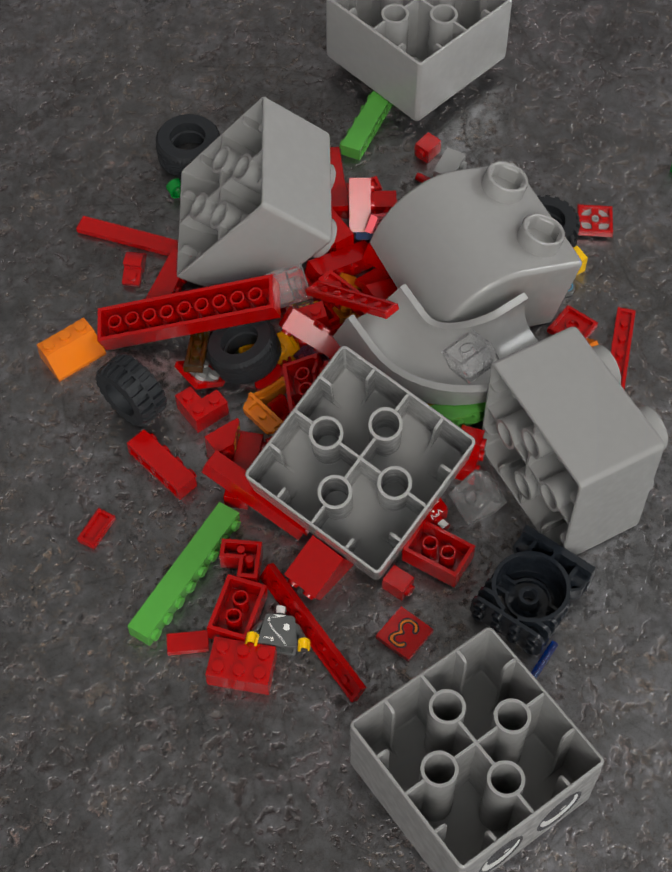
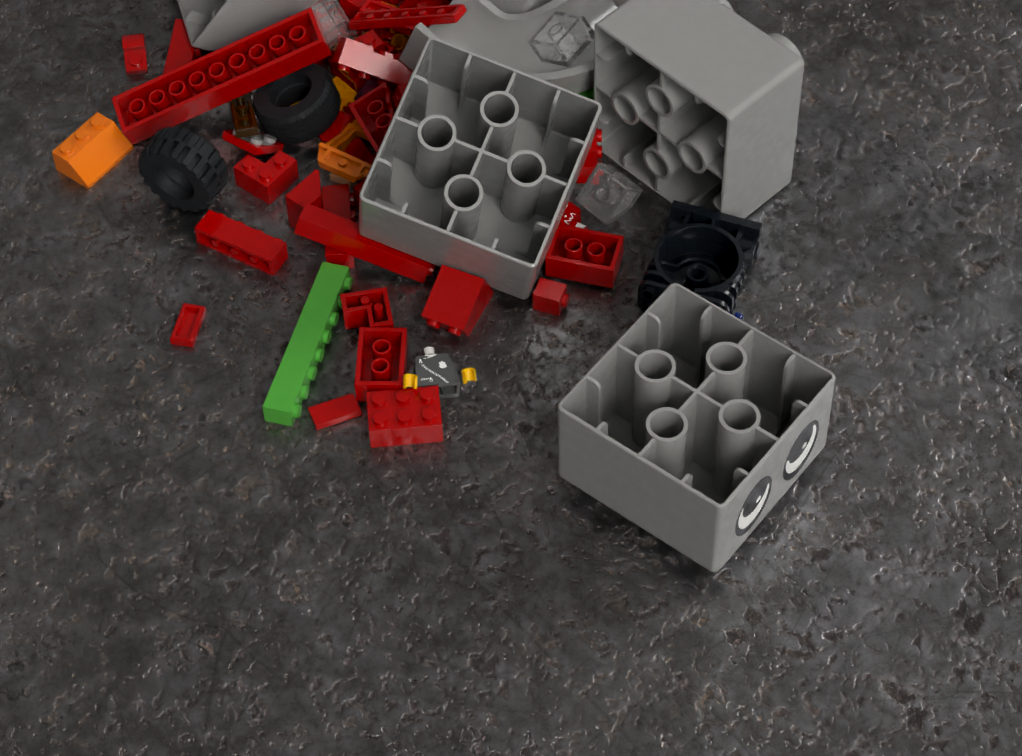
camera: 15 degrees left, 5 degrees down
red tile [76,216,178,256] -> none
red plate [260,563,367,702] -> none
red tile [376,606,434,662] -> none

